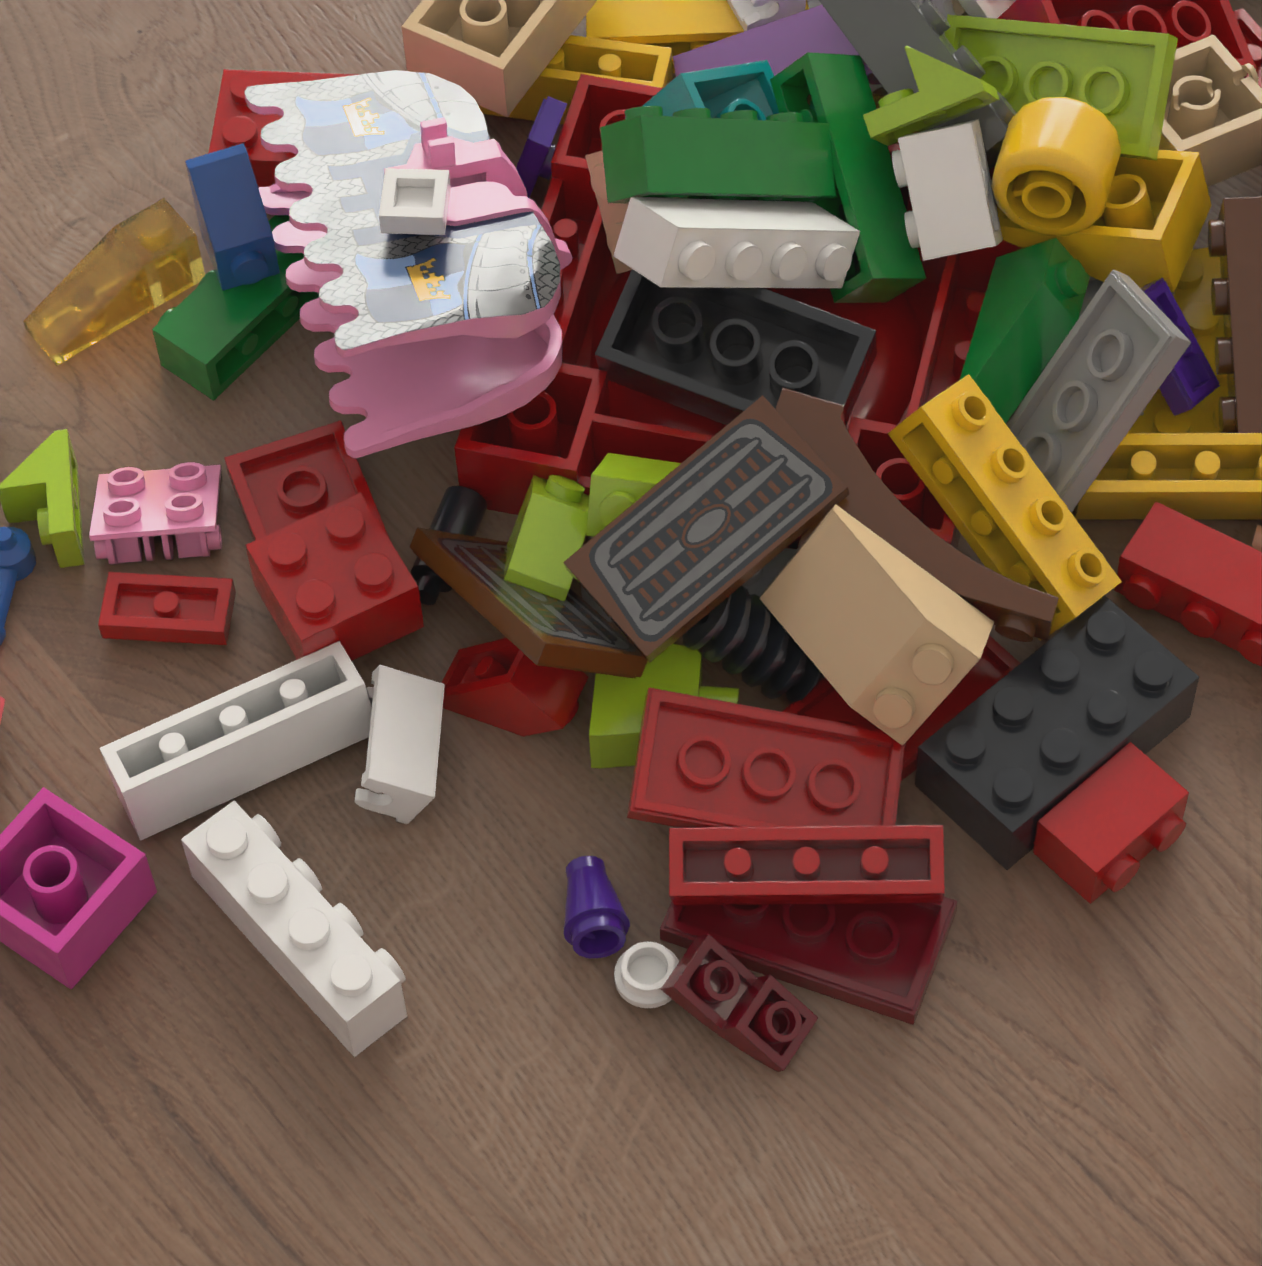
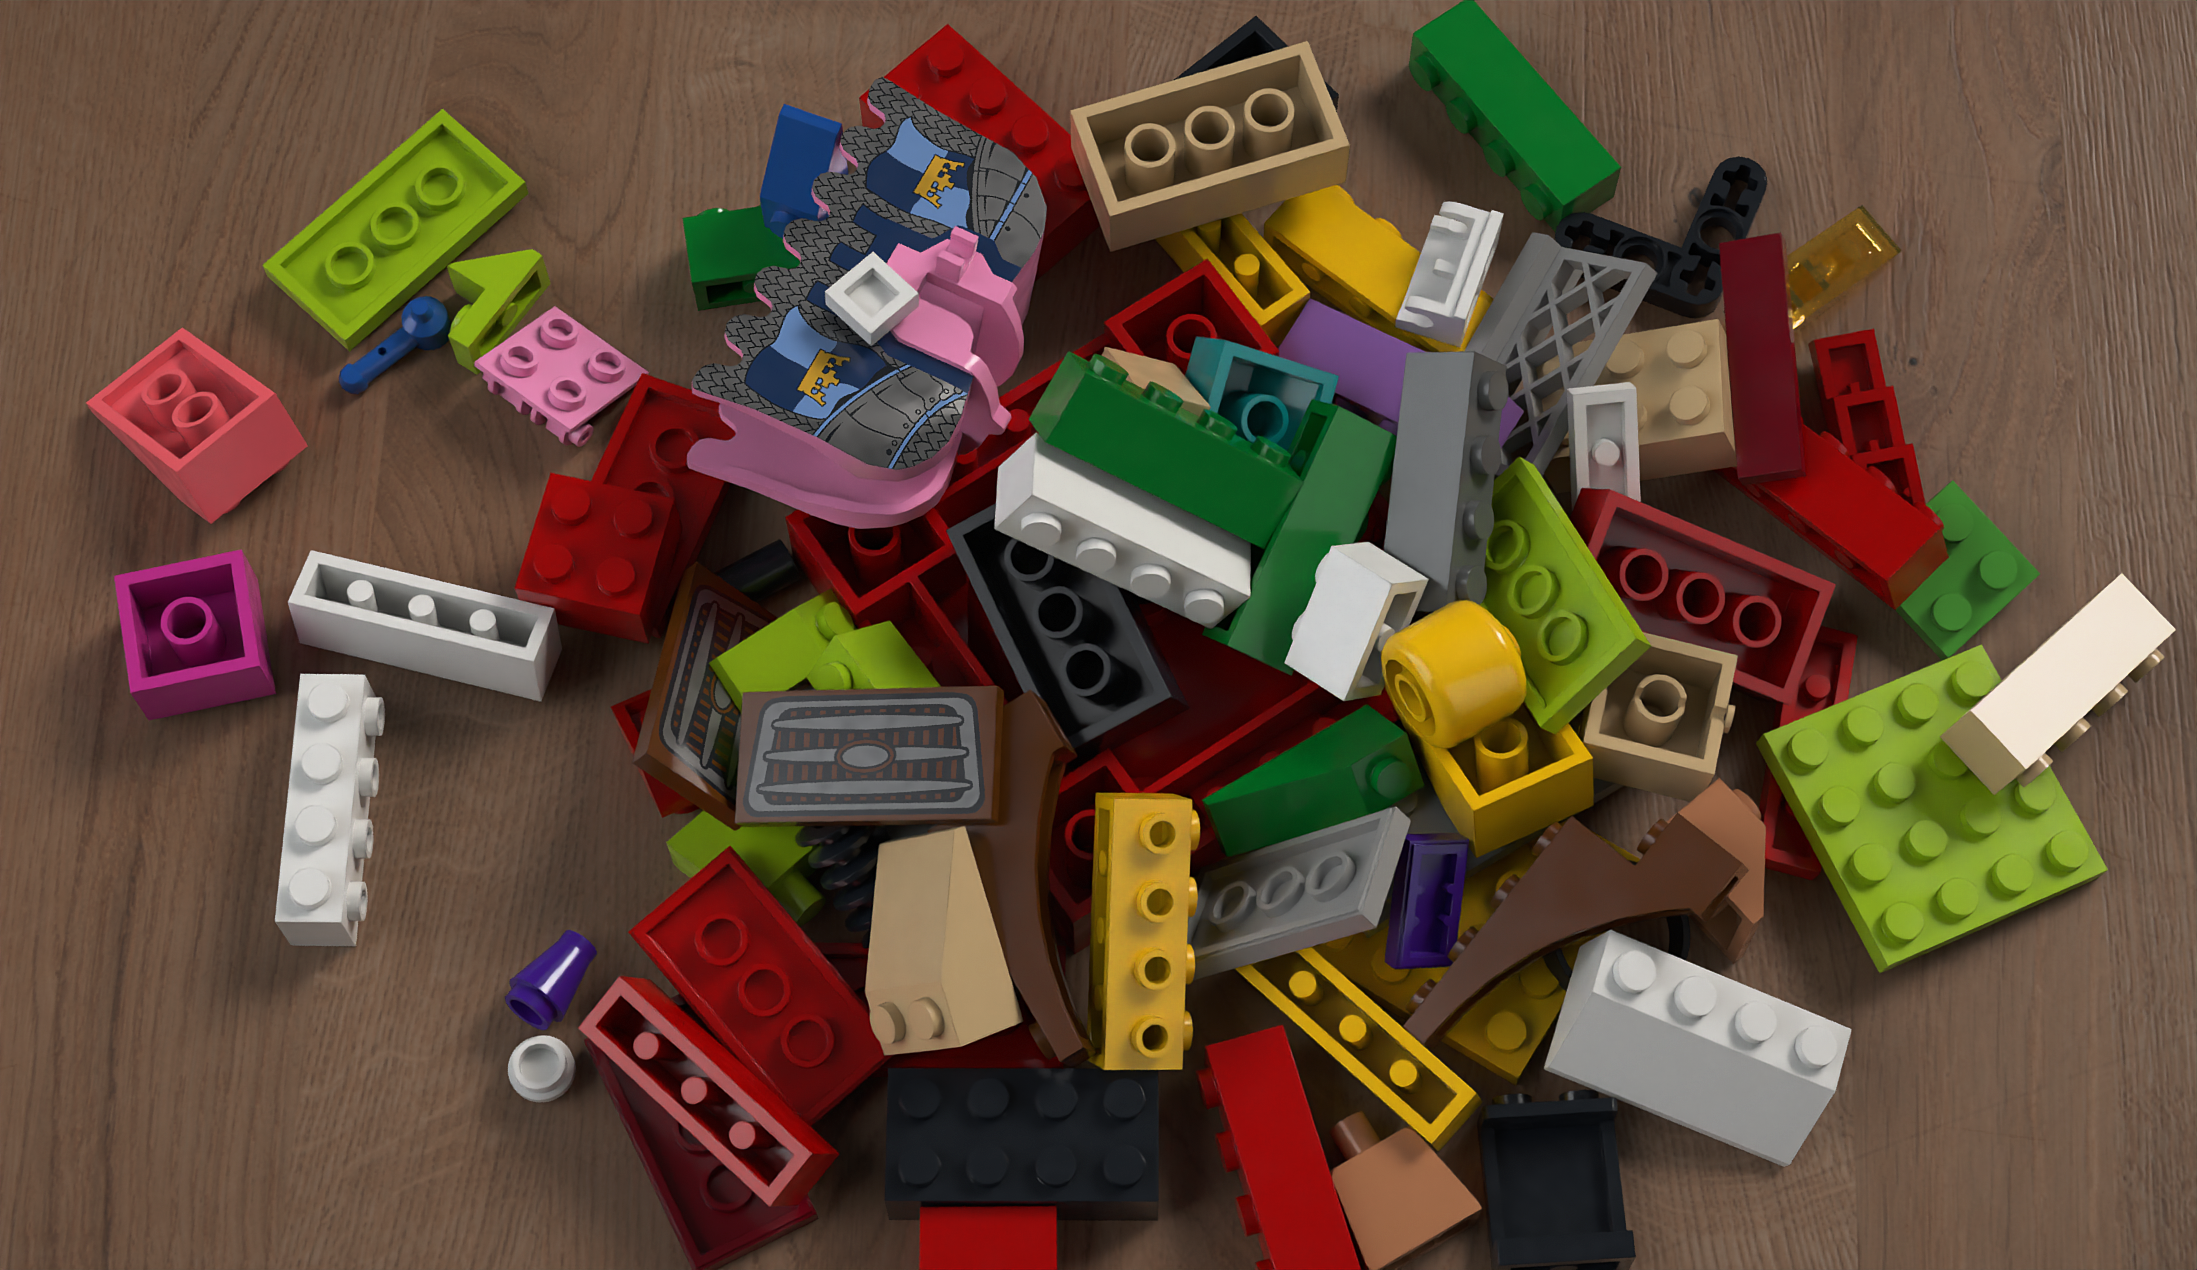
camera: 40 degrees right, 10 degrees up
clear yellow slope [23,198,205,366] -> none
red plate [98,572,236,645] -> none
white hinge [355,665,445,824] -> none
plate [516,96,567,198] -> none
dark red slope [661,934,818,1072] -> none
lime slope [863,46,1000,146] -> none

